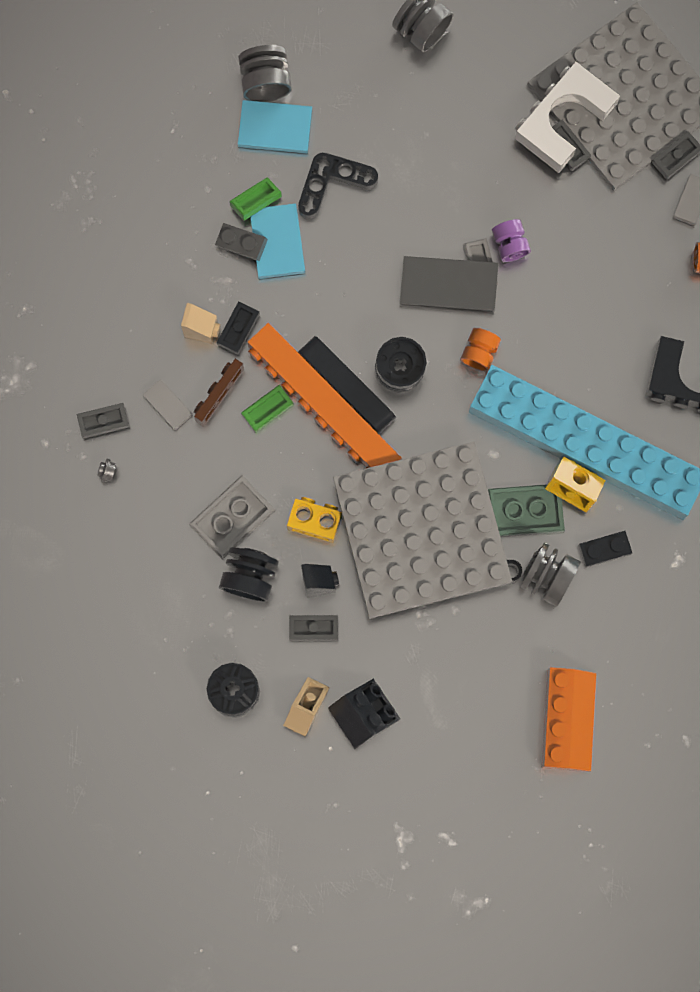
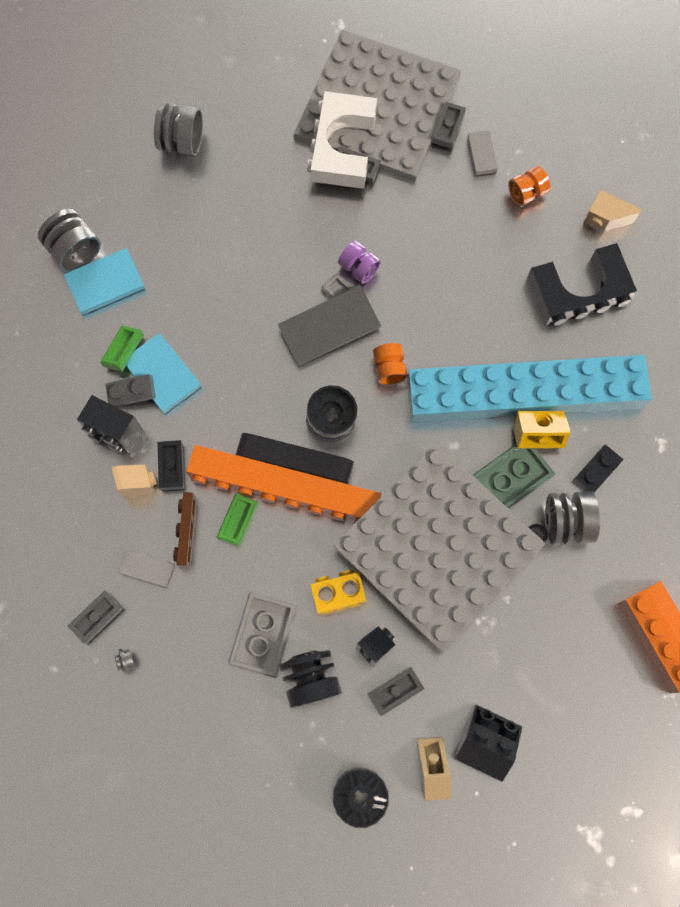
camera: 30 degrees left, 5 degrees down
black beam [298,152,378,219] -> none
none -> black brick [77,395,143,454]

